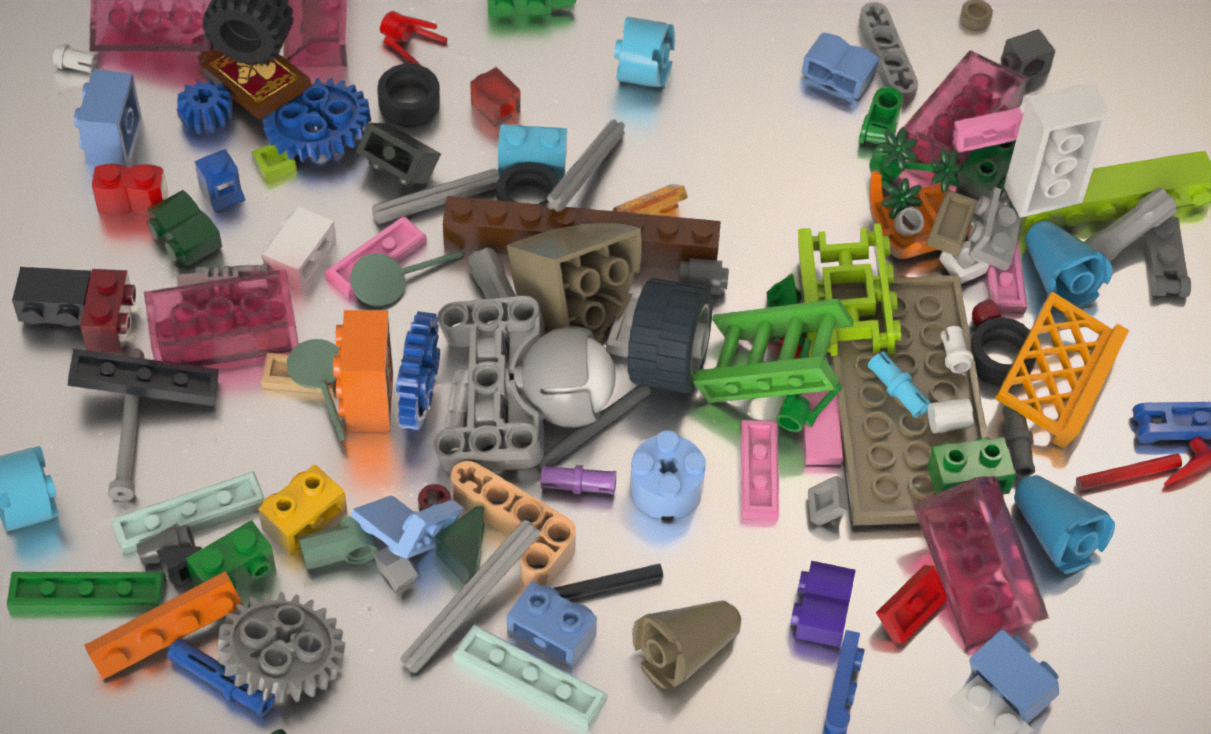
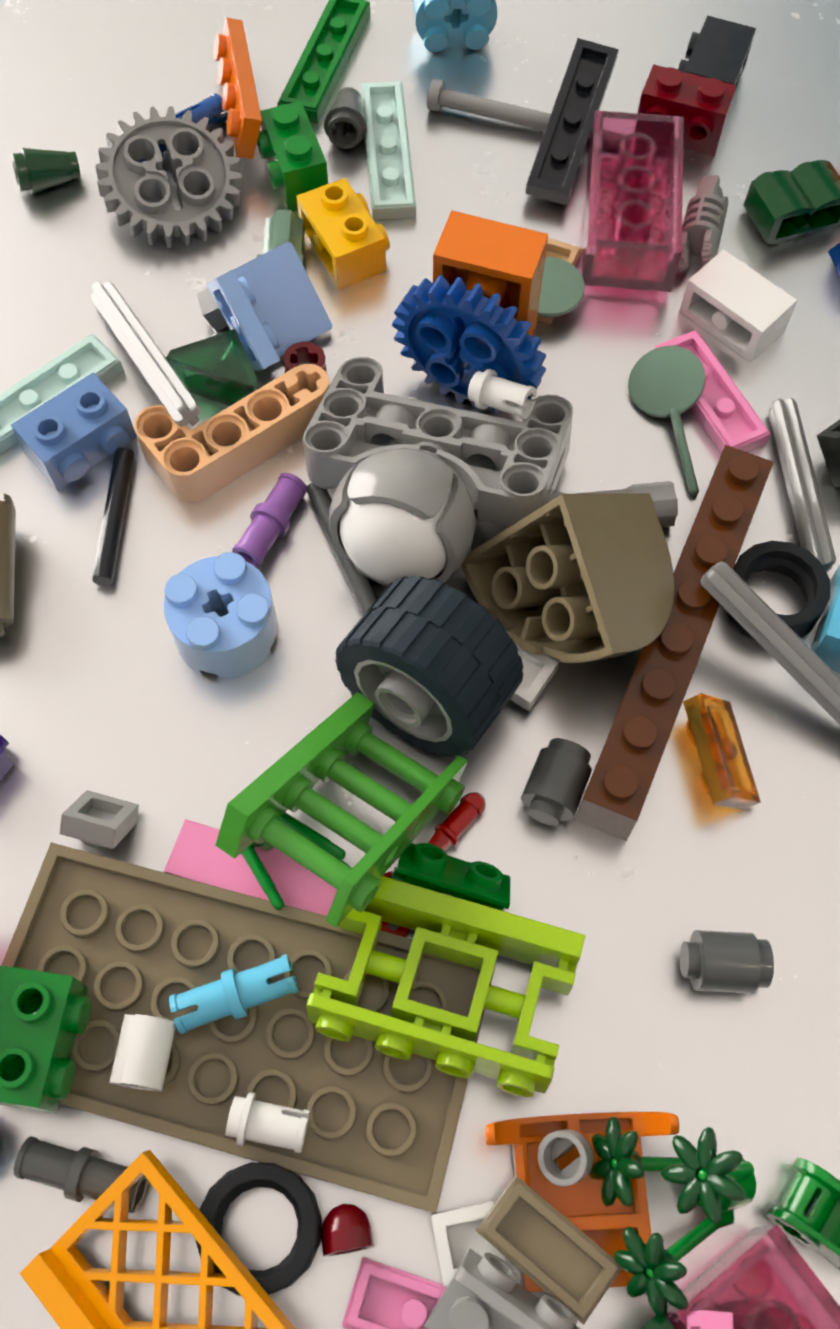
camera: 110 degrees right, 10 degrees up
black slope [156,546,202,588] -> none
bright pink tile [741,420,779,520] -> none
none -> white pin [468,369,537,419]
none -> dark grey brick [680,930,774,993]

